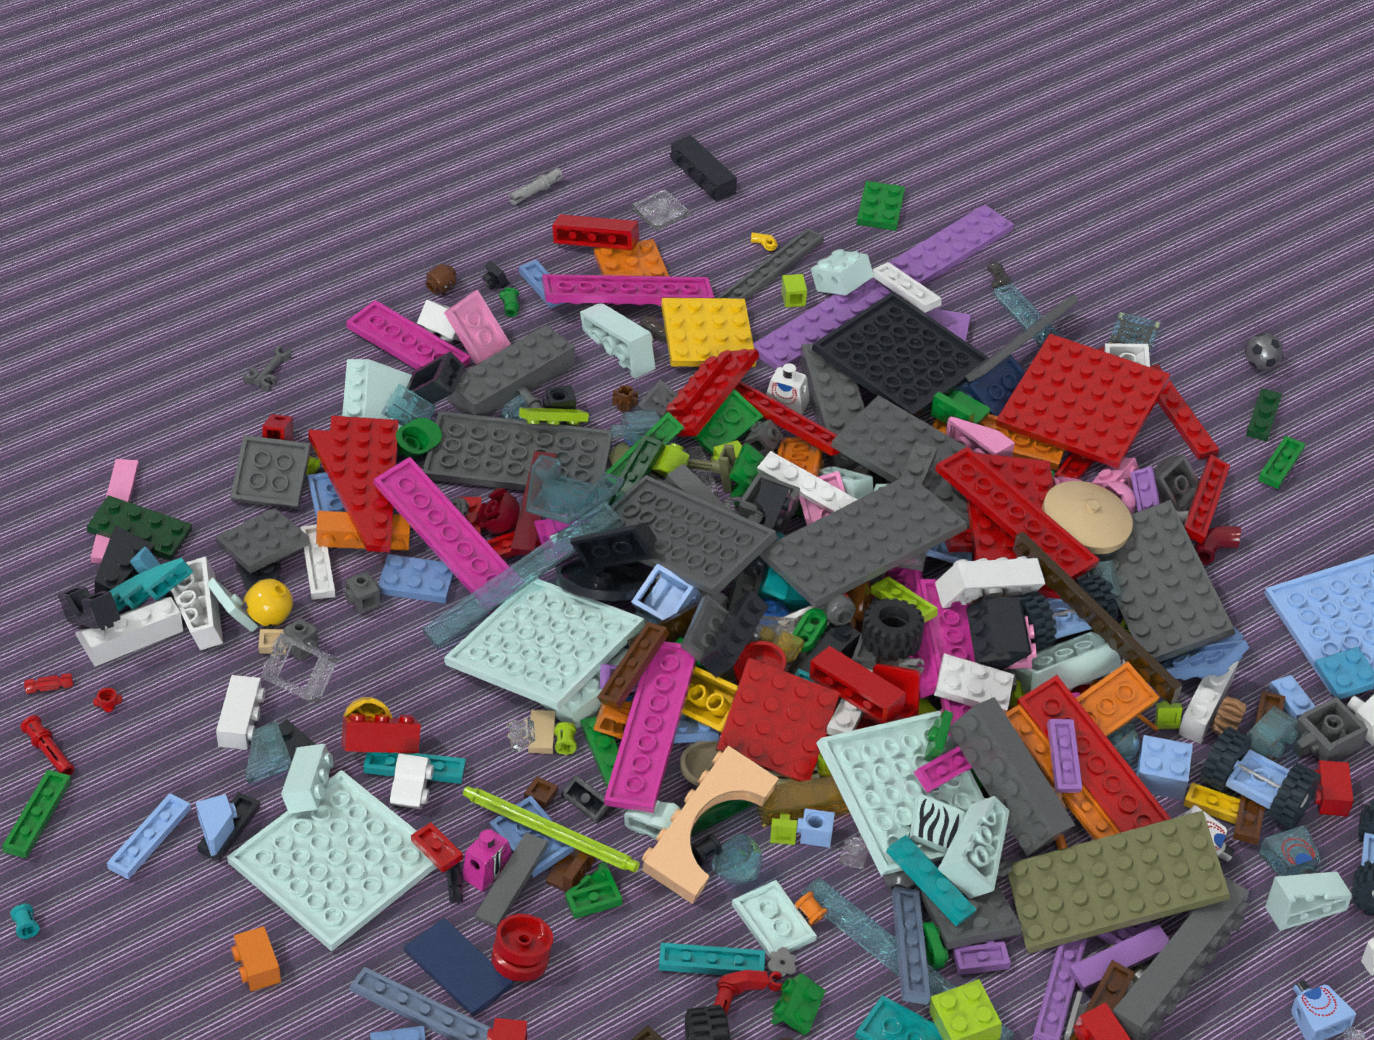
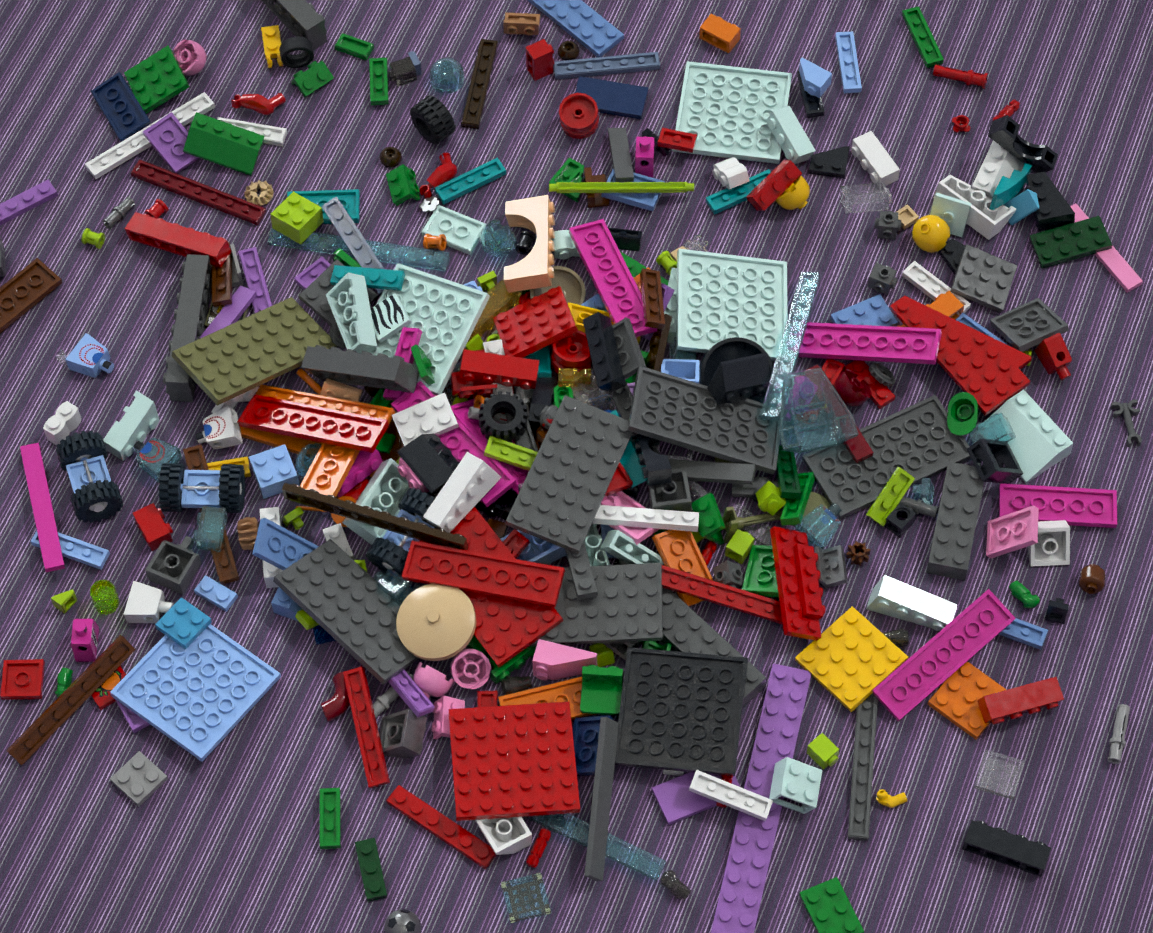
camera: 150 degrees right, 15 degrees up
clear light blue wing [245,721,292,784] -> none
reddish brown plate [524,776,558,809] -> none
white torso [766,363,810,415] -> none
medium lavender plate [1047,719,1082,793] -> none

